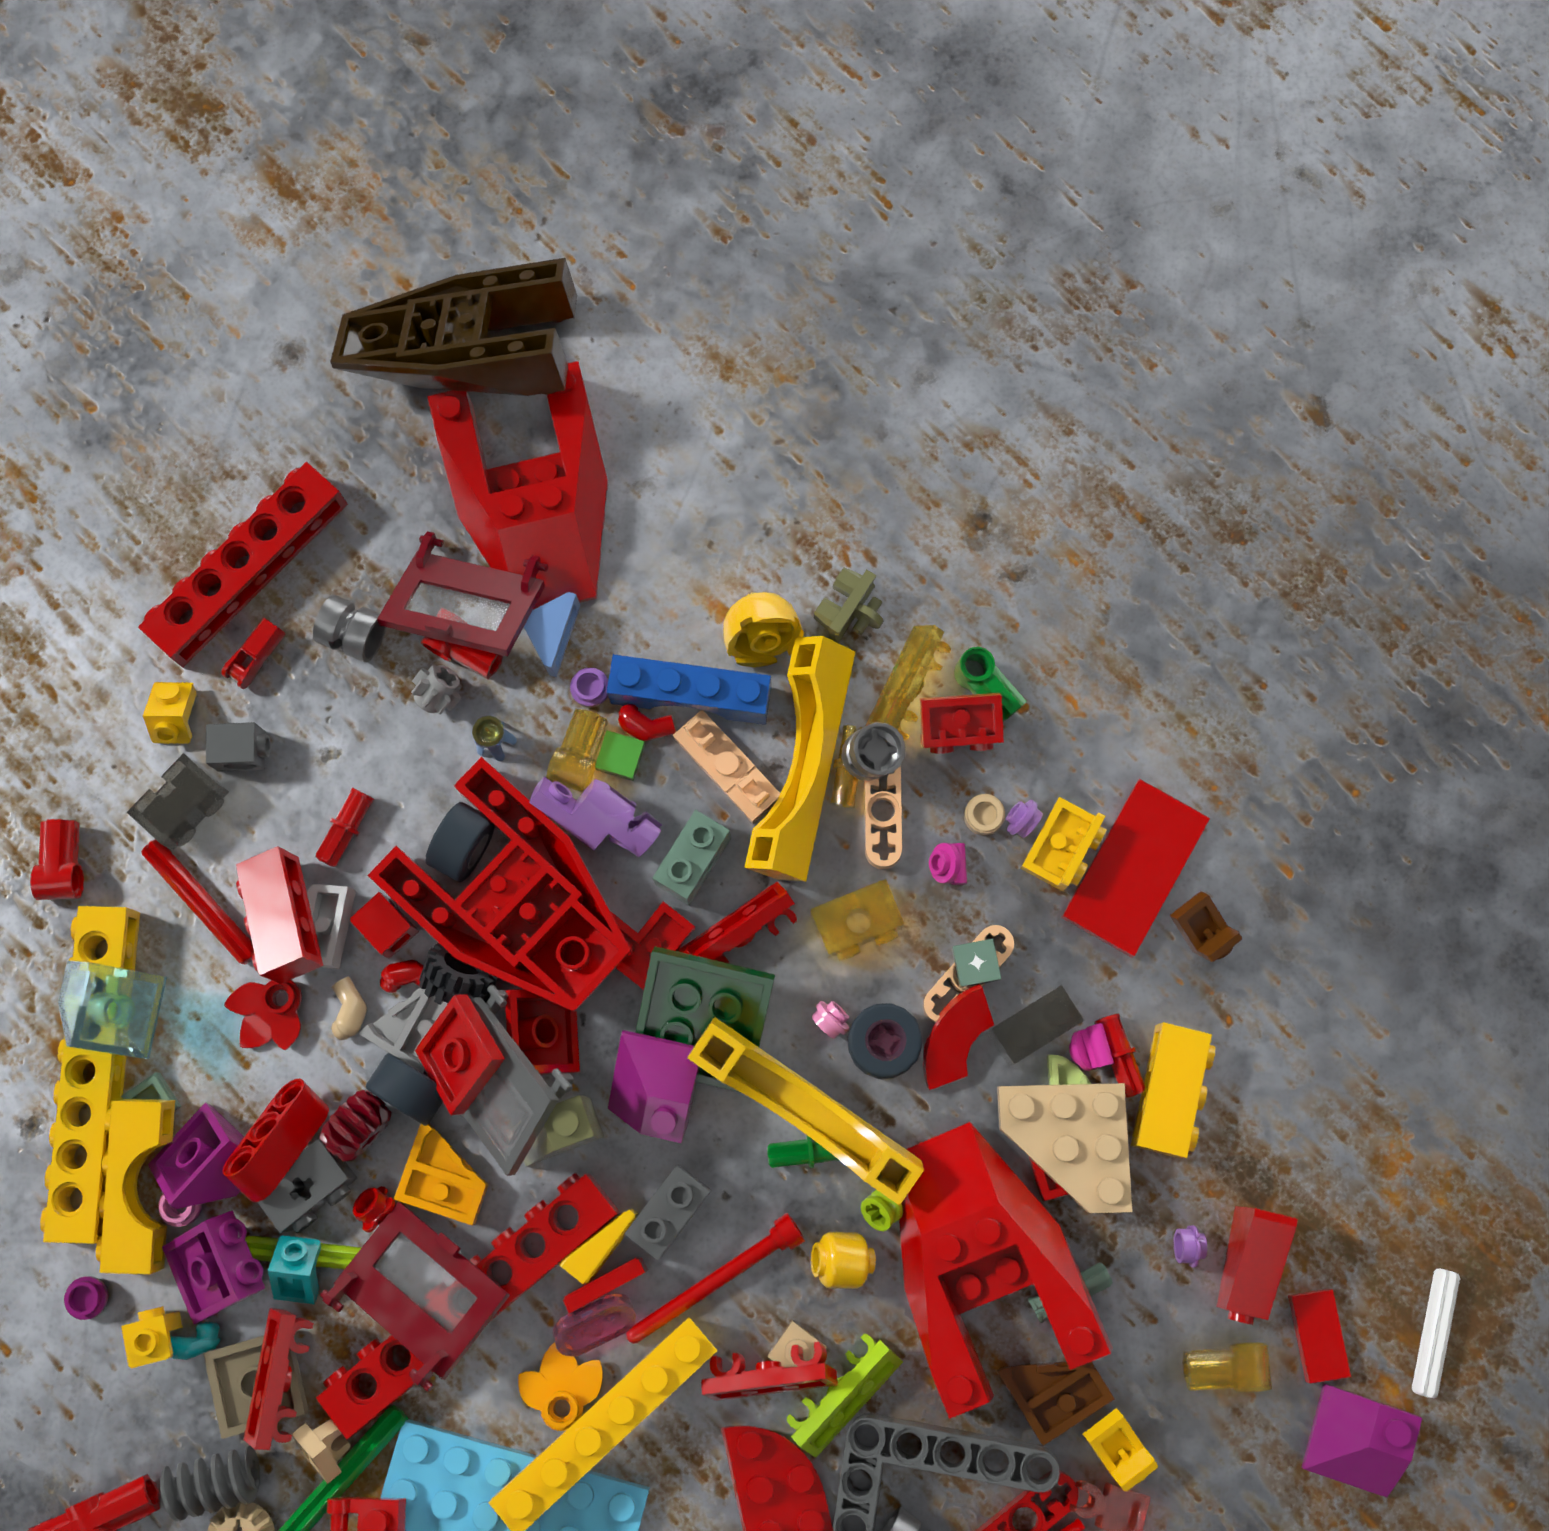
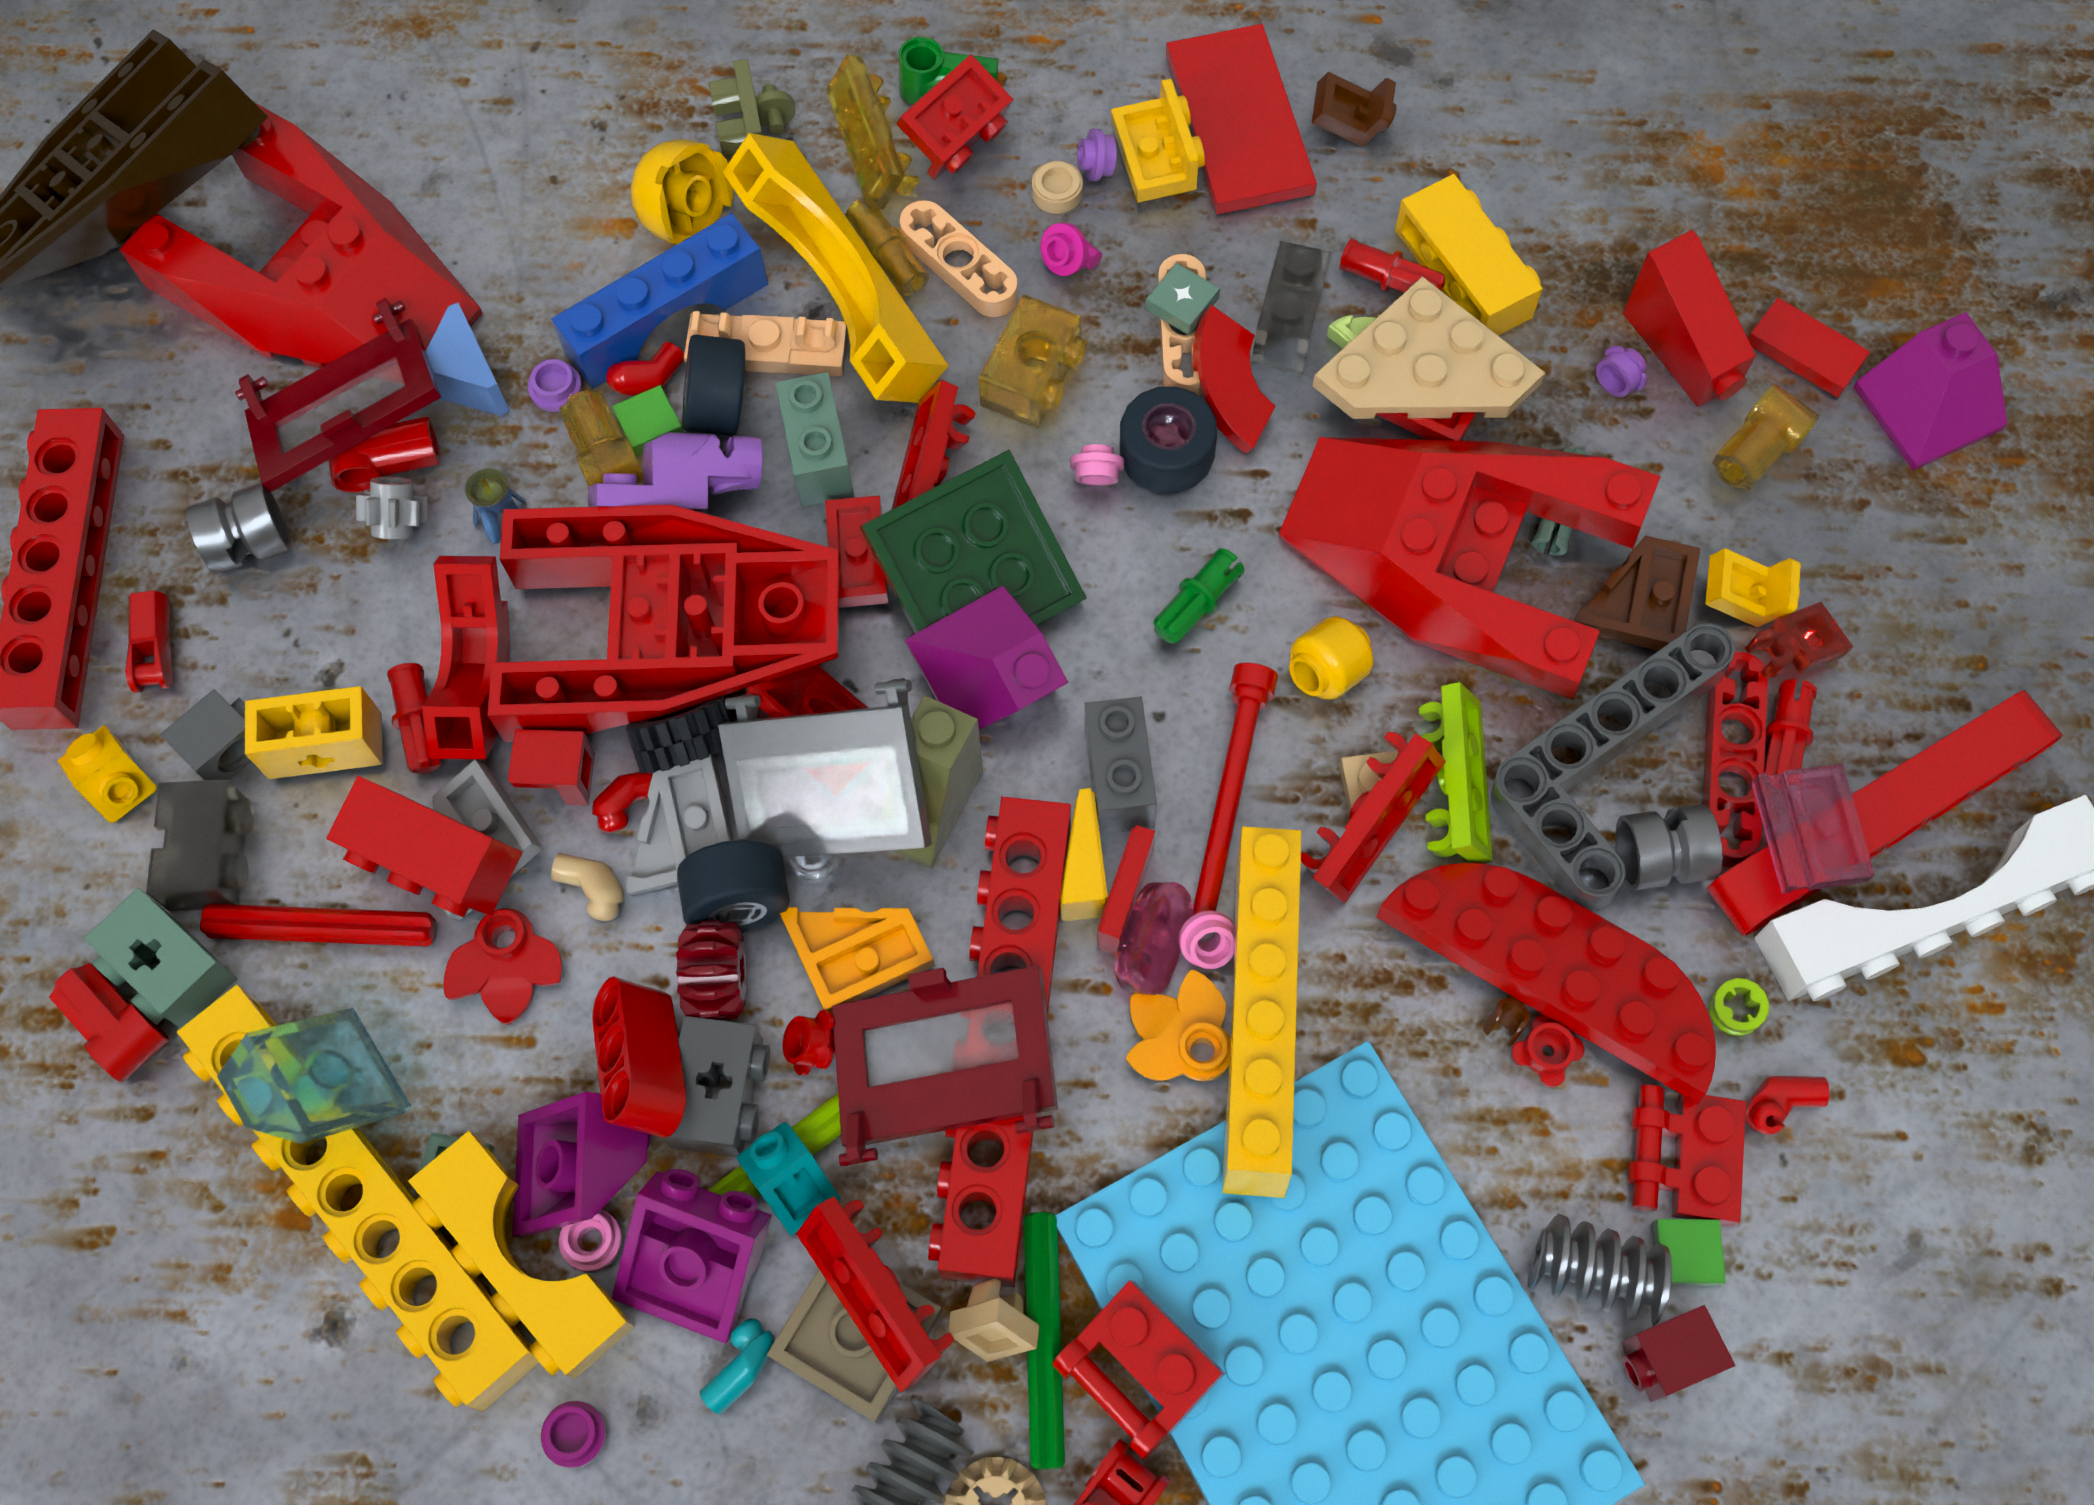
camera: 45 degrees left, 10 degrees down
yellow bracket [121,1306,183,1368] -> none
red plate [415,994,505,1115] -> none
black wheel [426,802,495,882] -> none
yellow arch [687,1017,924,1206] -> none
flat silver wheel [841,722,906,781] -> none
lime bush [861,1190,903,1231] -> none
dark pink plate [1069,1023,1114,1071] -> none
white axle [1412,1269,1460,1398] -> none
none -> sand green brick [83,887,238,1028]
none -> yellow brick [245,686,383,779]
none -> red arch [422,556,510,759]
none -> black wheel [682,335,745,435]
none -> bright pink plate [1178,911,1235,969]

